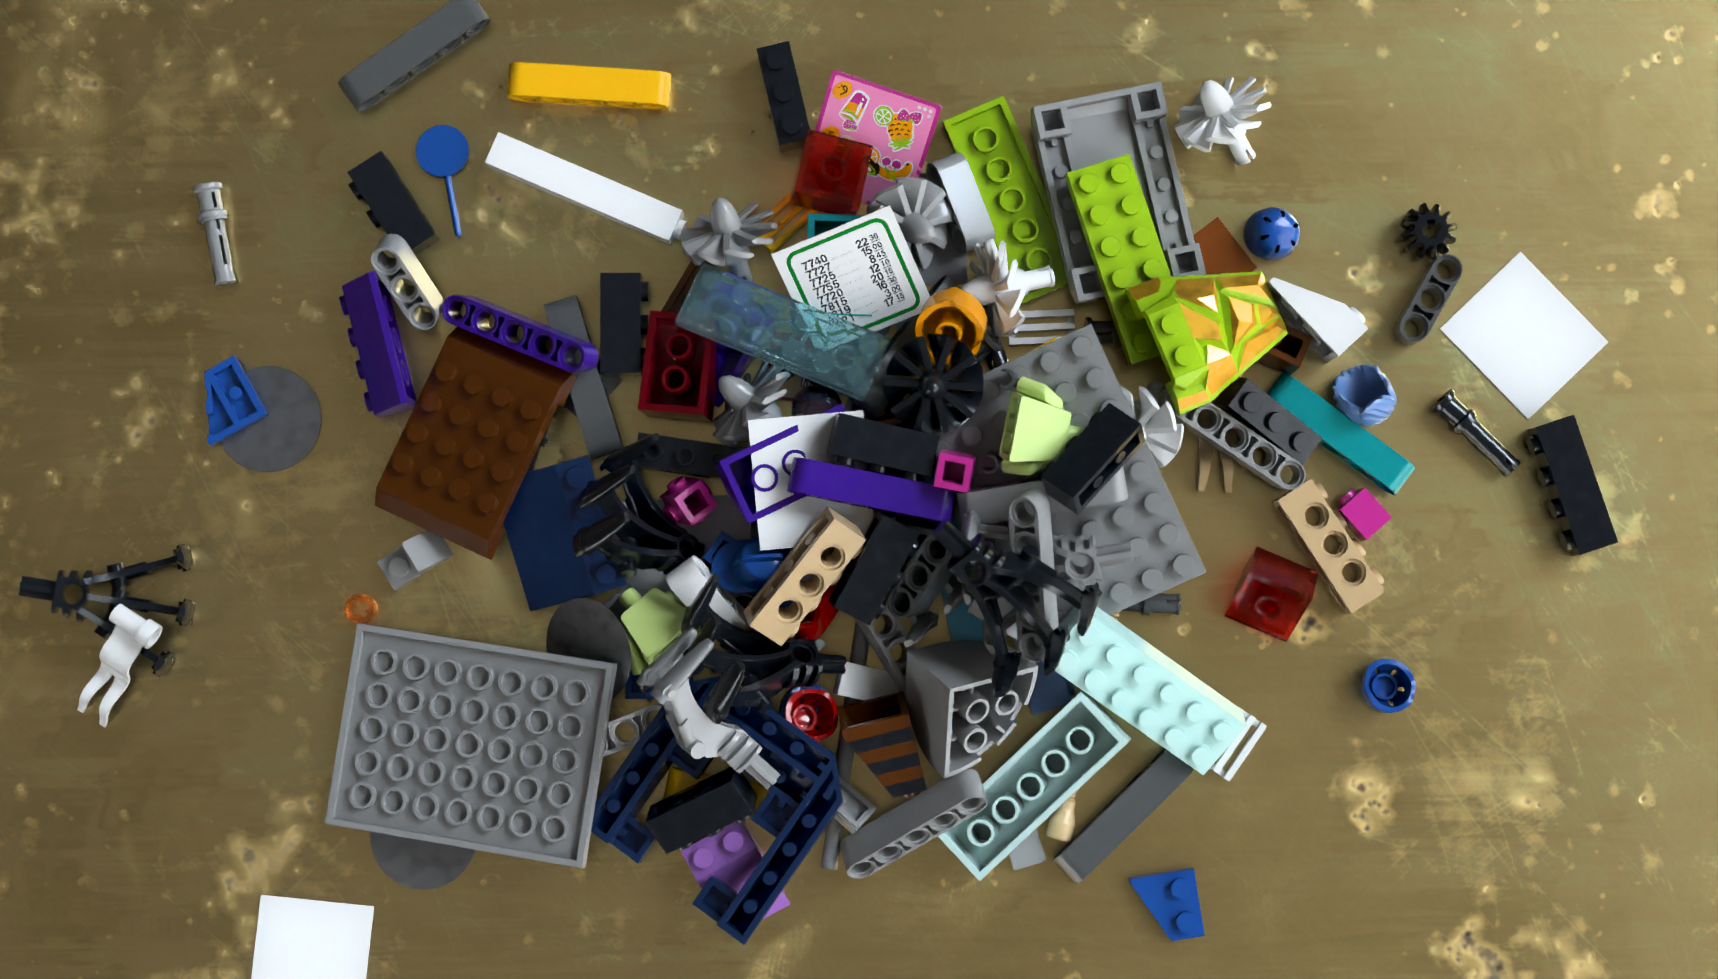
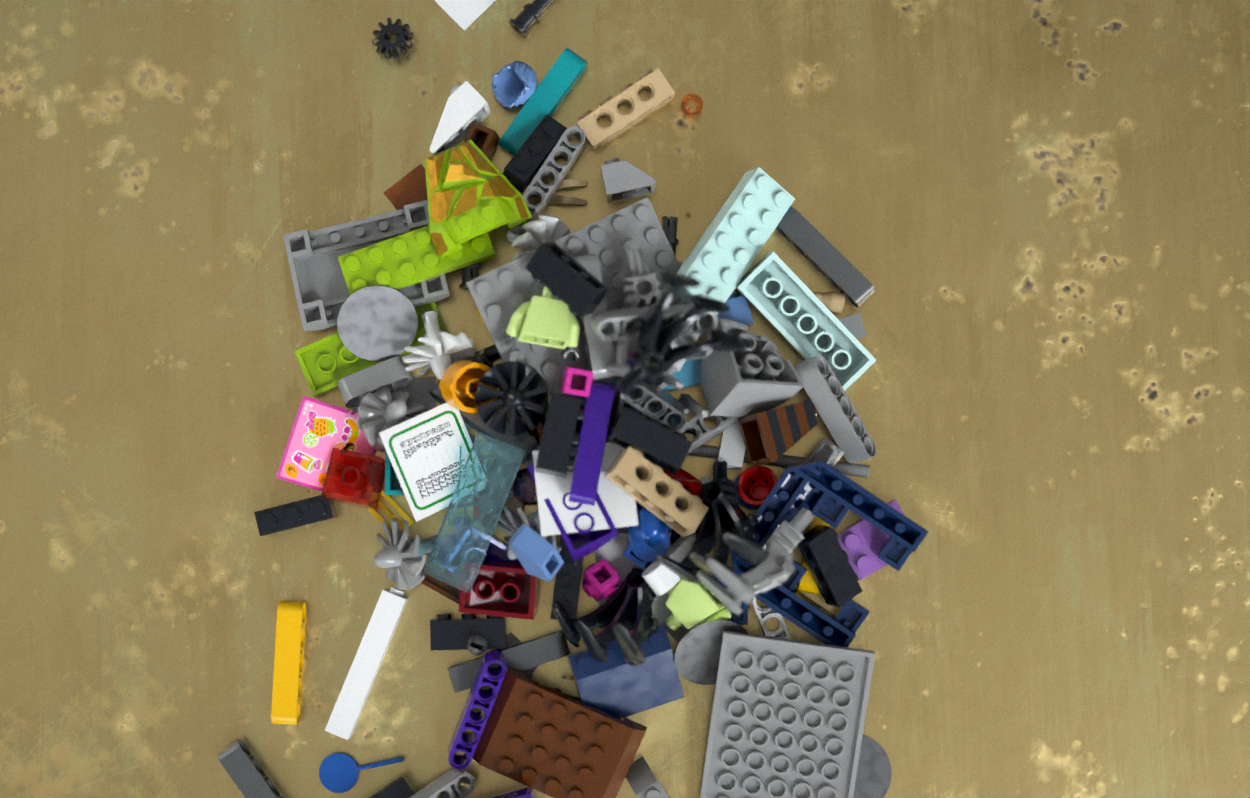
camera: 90 degrees left, 0 degrees up
white tile [1008,309,1075,346] -> none
blue wing [1129,868,1205,941] -> none
white piece [1174,76,1271,165] -> none
white tile [1210,707,1267,782] -> none
clear red slope [1225,546,1319,642] -> none
blue helmet [1244,207,1300,260] -> none
dark pink brick [1336,487,1392,541] -> none
blue helmet [1361,659,1416,713] -> none
dark grey beam [1393,254,1462,346] -> none
none -> flat silver sticker [337,286,418,361]
none -> dark grey hinge [467,635,488,655]
none -> medium blue slope [508,524,564,582]
none -> light grey slope [601,158,656,203]
none -> clear orange bush [681,94,703,118]

